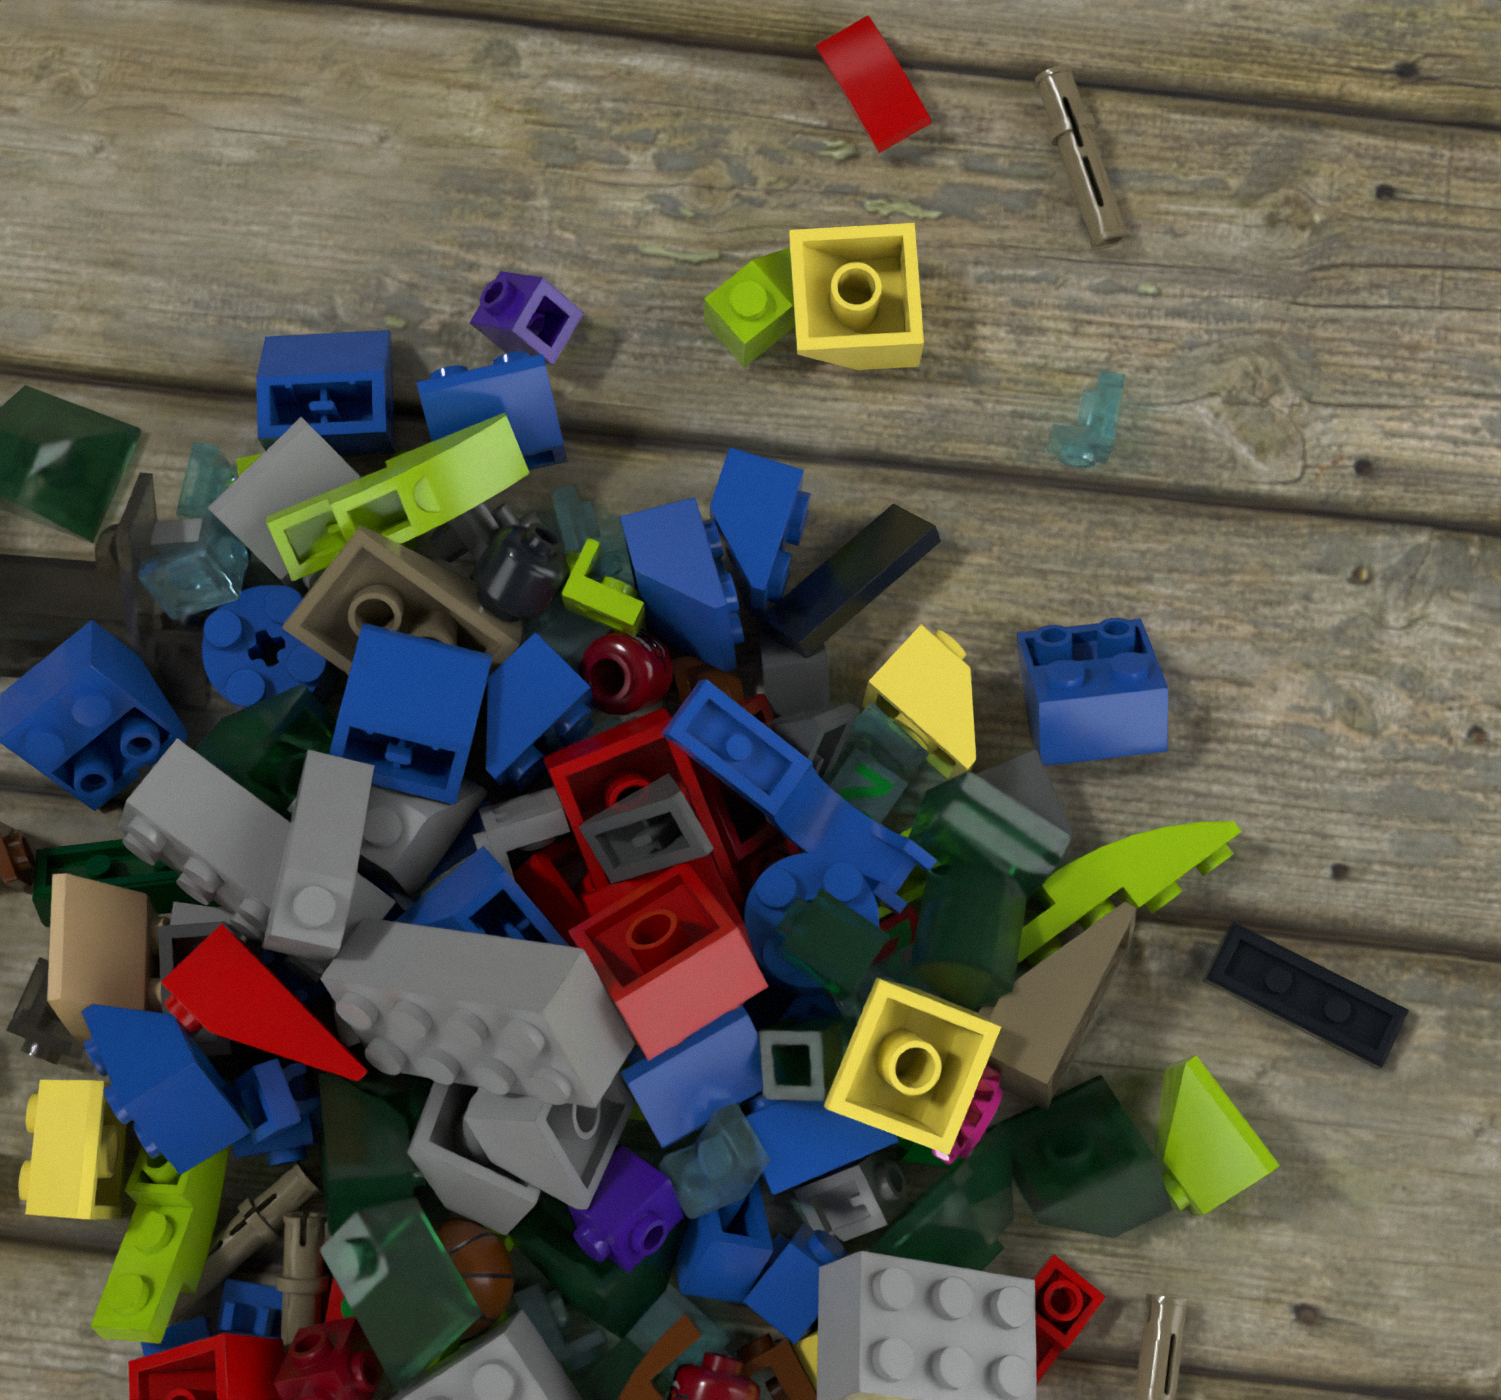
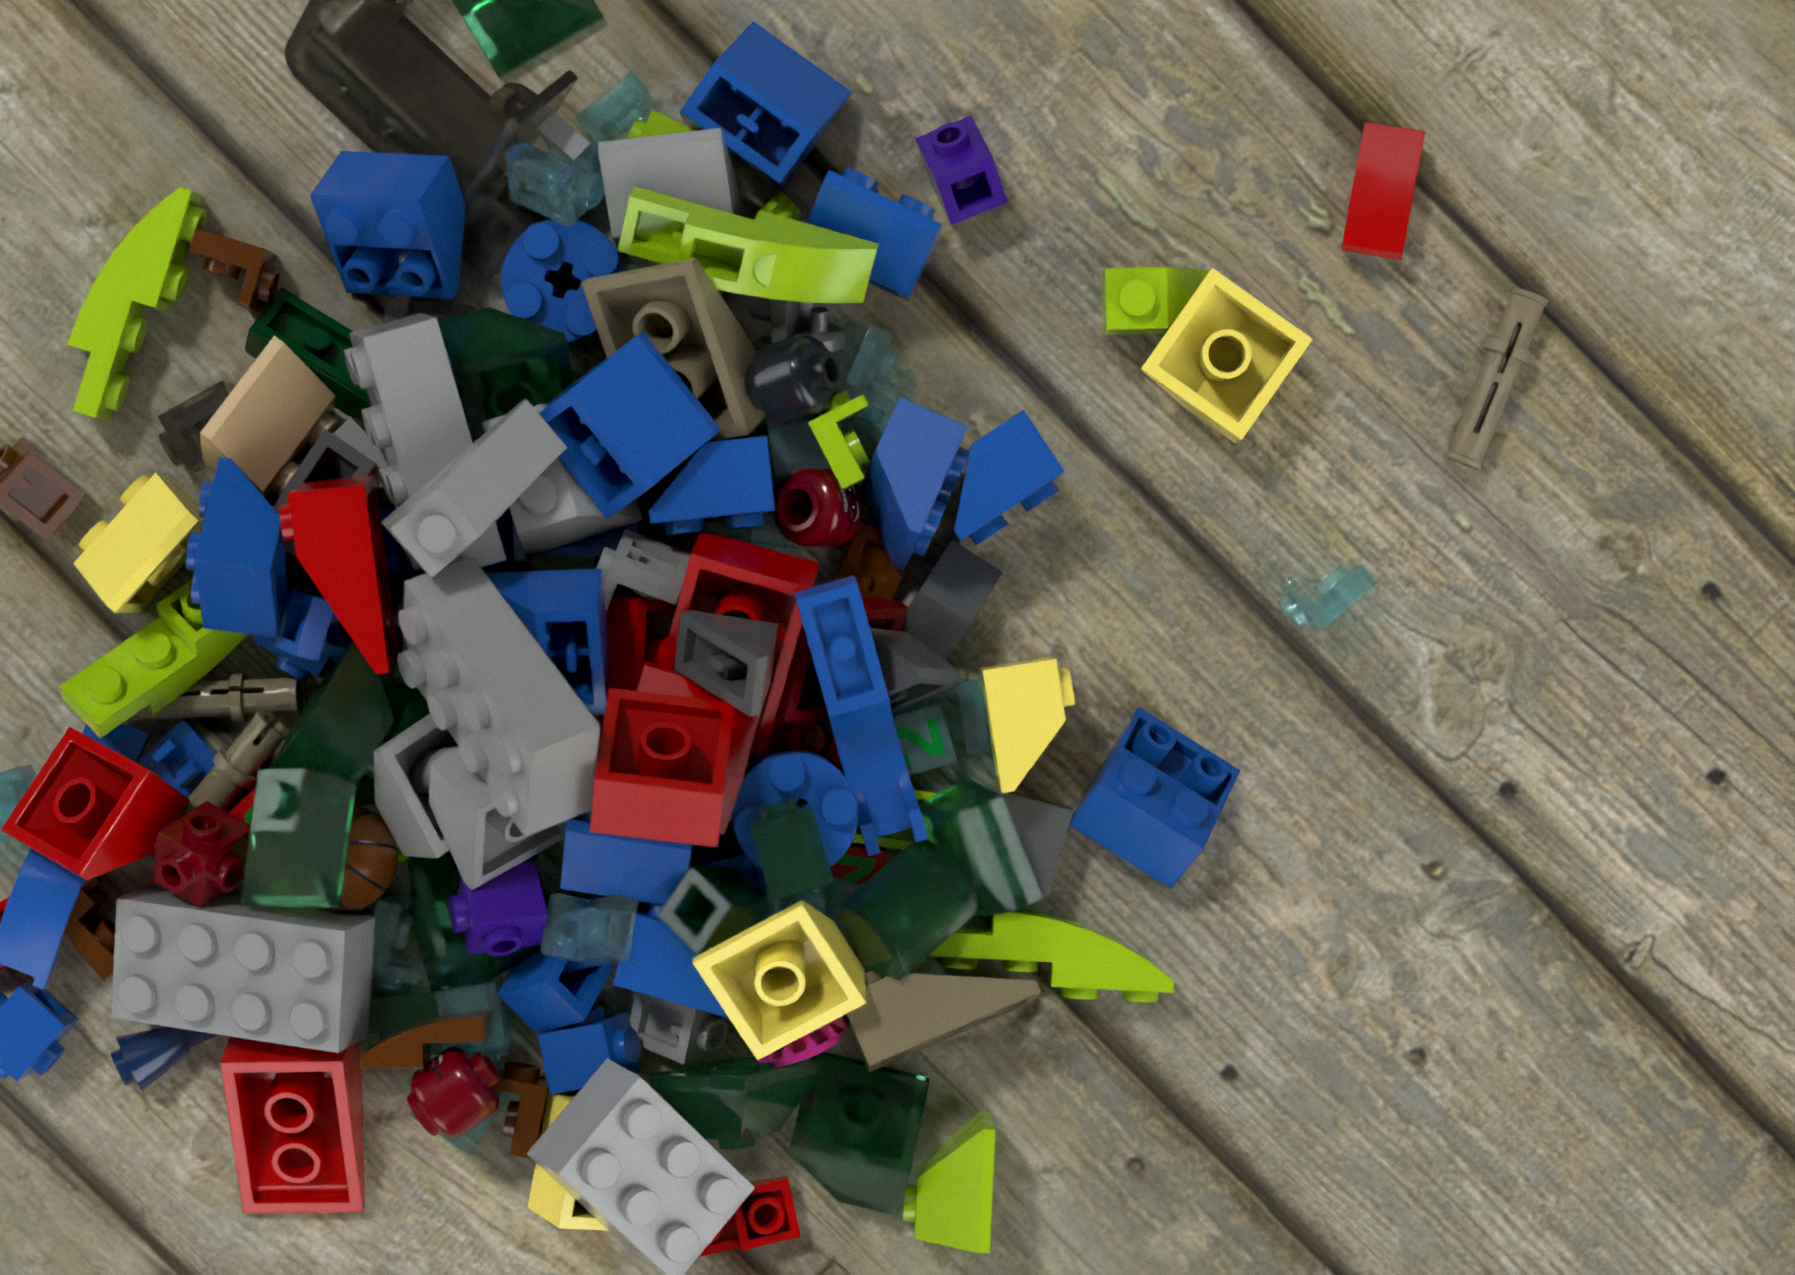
camera: 40 degrees right, 10 degrees up
black tile [759,503,941,658] -> none
black tile [1202,922,1409,1069] -> none

